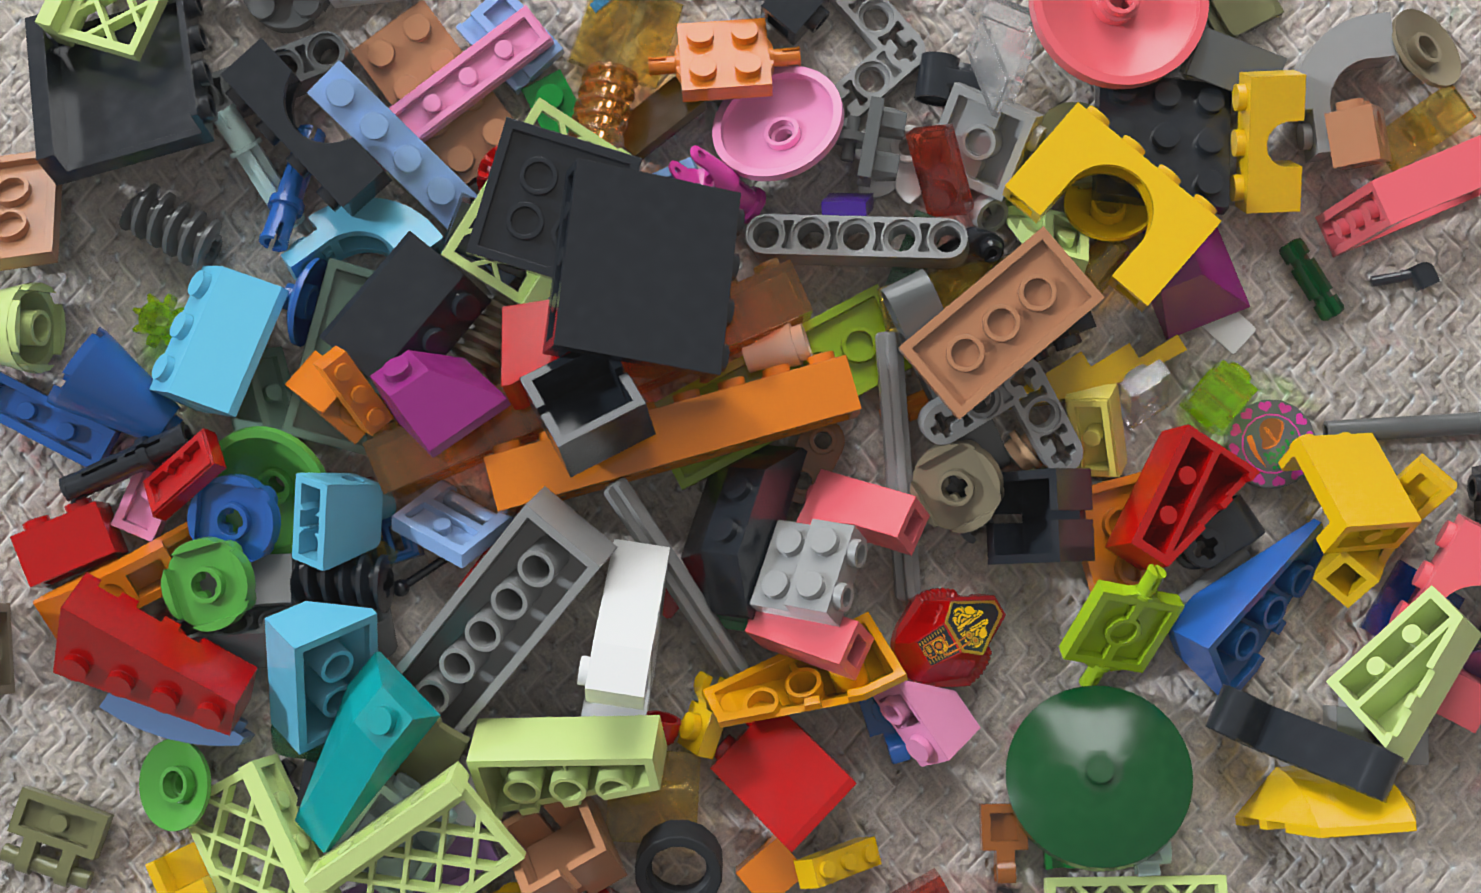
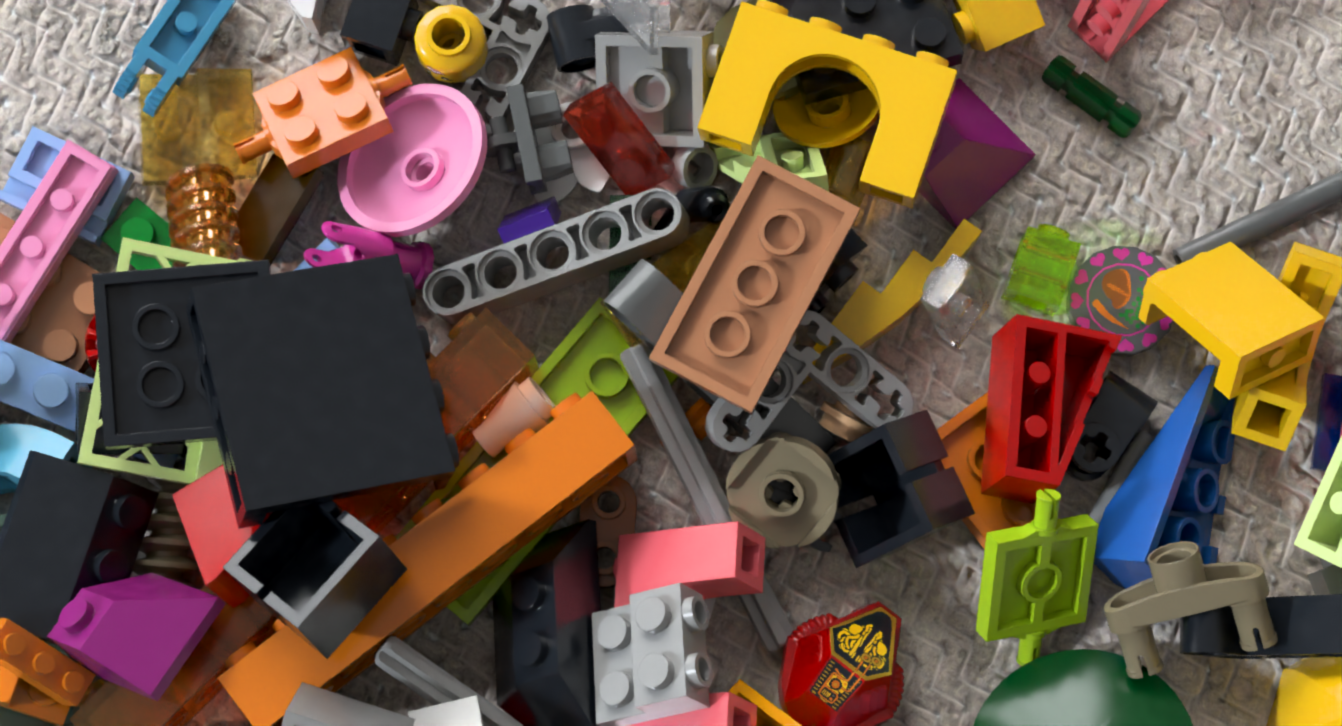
camera: 20 degrees left, 5 degrees down
light yellow slope [1065,384,1127,478] -> none
white sticker [1202,312,1256,354] -> none
black hand [1370,262,1440,292] -> none
none -> yellow head [414,4,488,84]
none -> dark tan connector [1104,541,1278,679]

